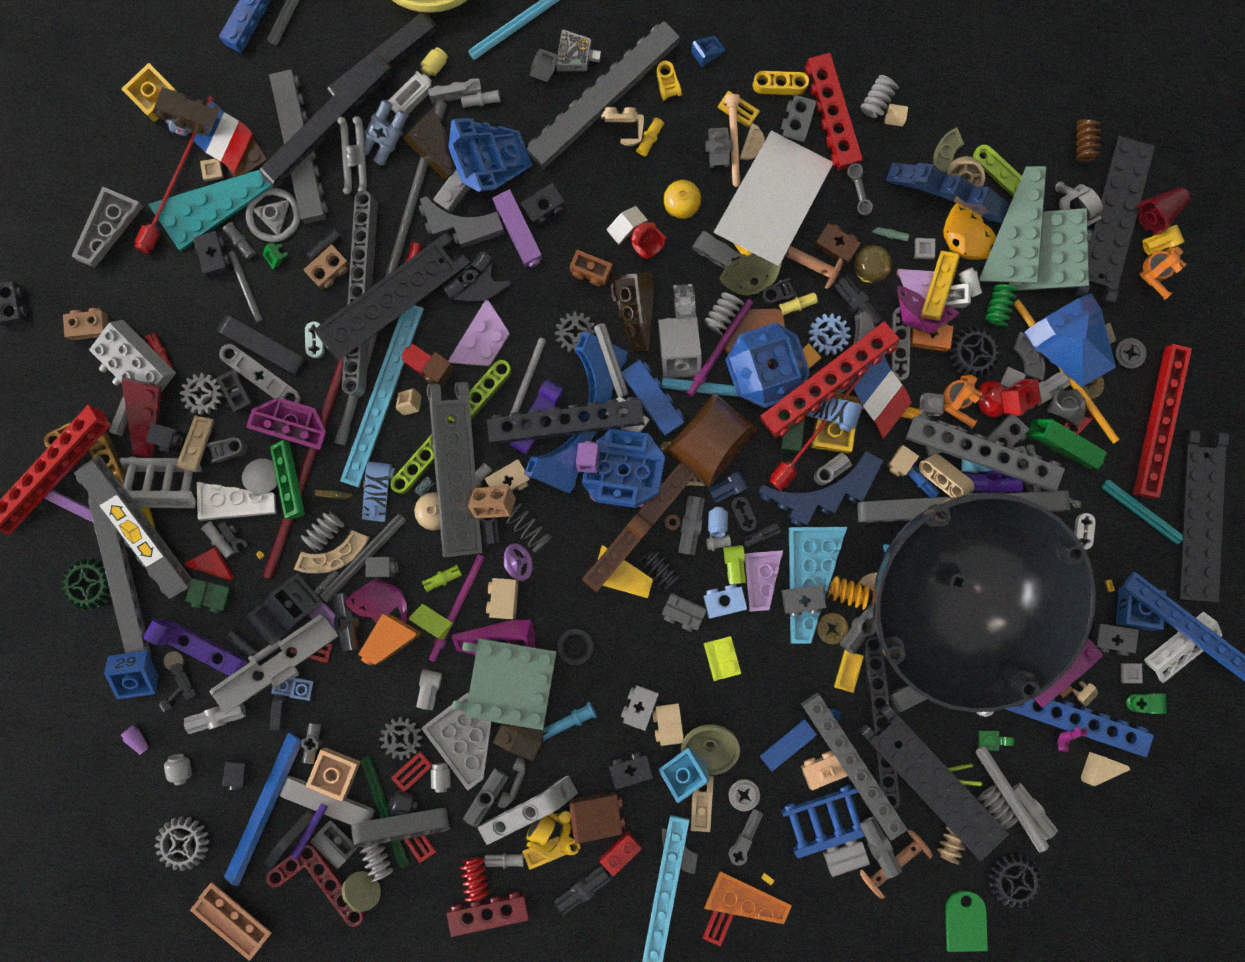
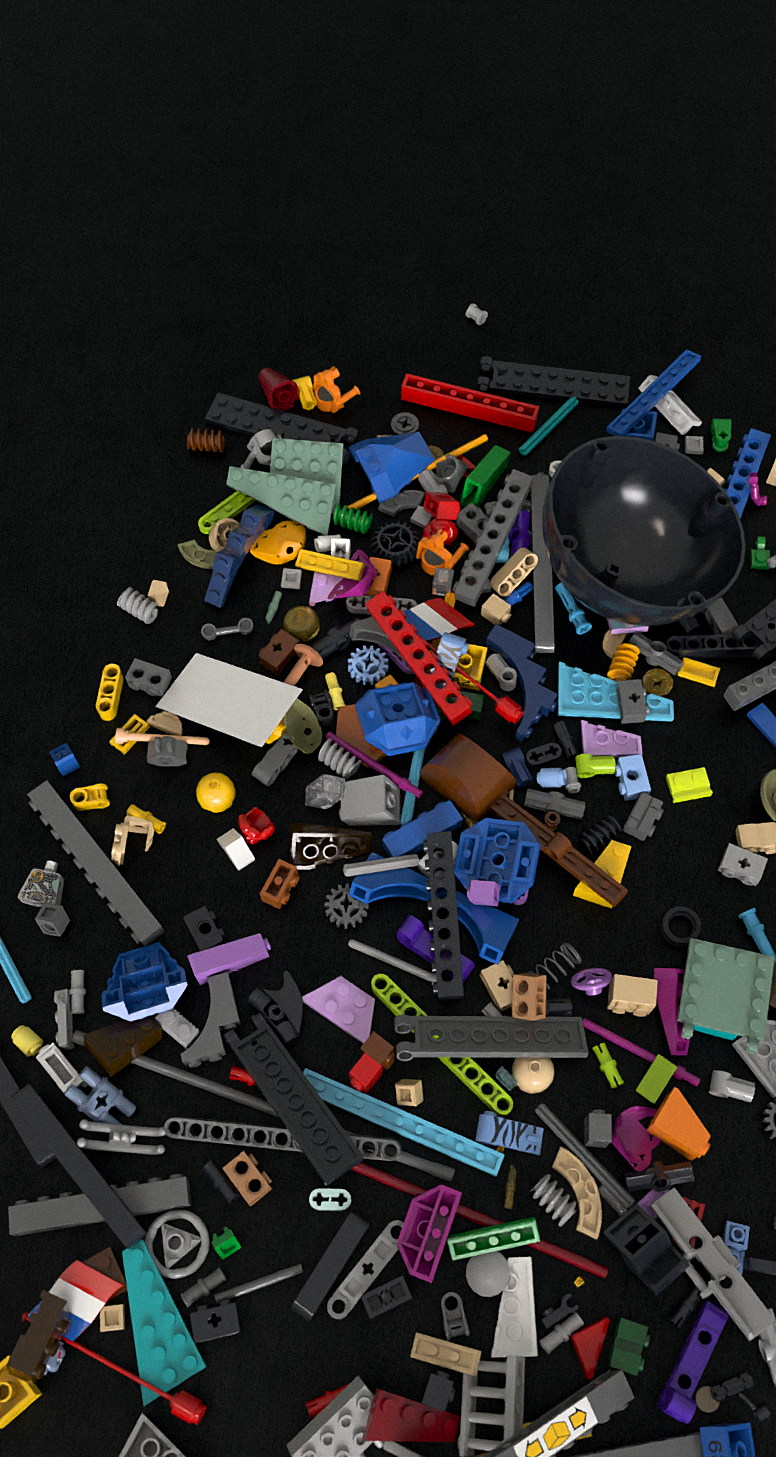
camera: 85 degrees left, 20 degrees down
light grey gear [180,373,224,415] -> none
red brick [804,53,863,171] -> none

